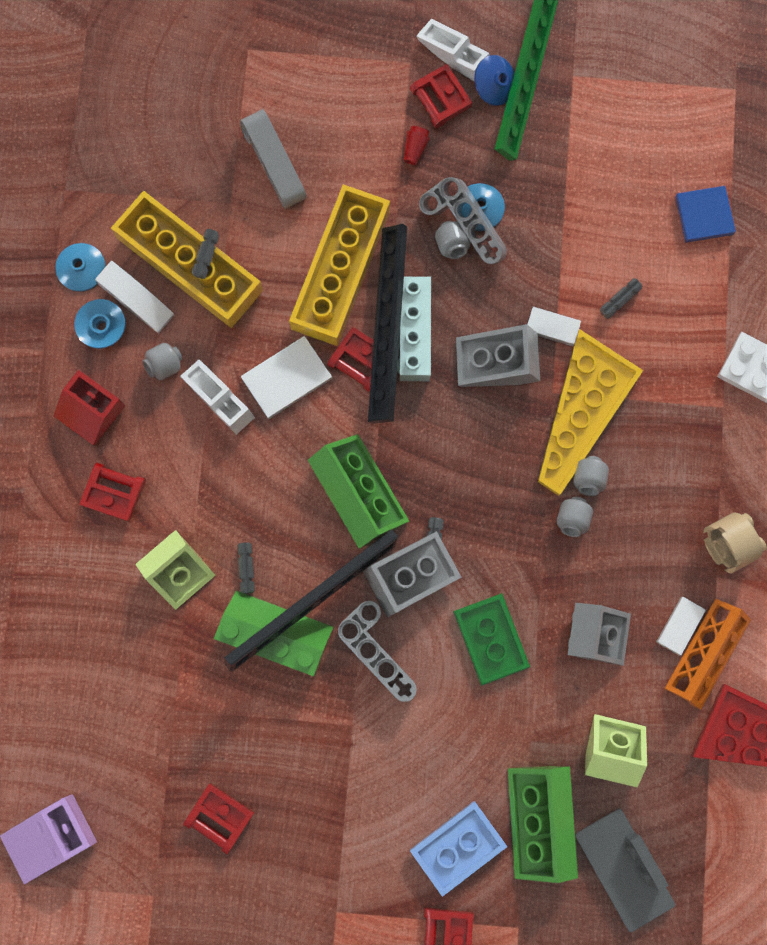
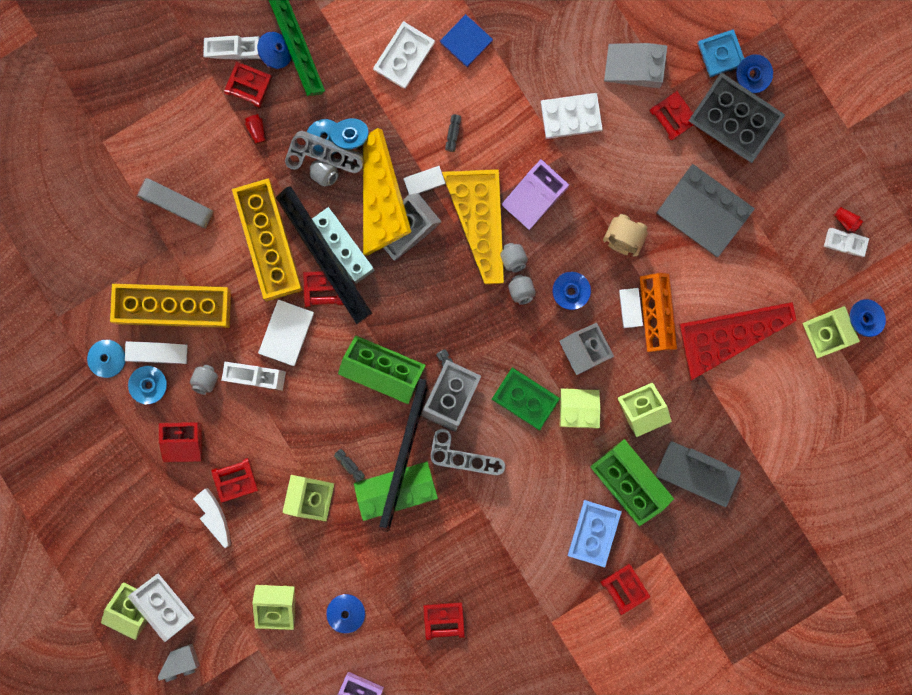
camera: 30 degrees left, 5 degrees up
dark grey axle [192,229,219,279] -> none
none -> white slope [193,488,231,548]
none -> yellowish green slope [253,585,295,630]
none -> blue dish [326,594,365,633]
none -> dark azure dish [331,118,369,150]
none -> yellow wing [363,128,411,256]
none -> white plate [373,21,435,90]
none -> lavender slope [501,160,569,230]
none -> blue dish [552,272,591,310]
none -> yellowish green slope [559,389,600,429]

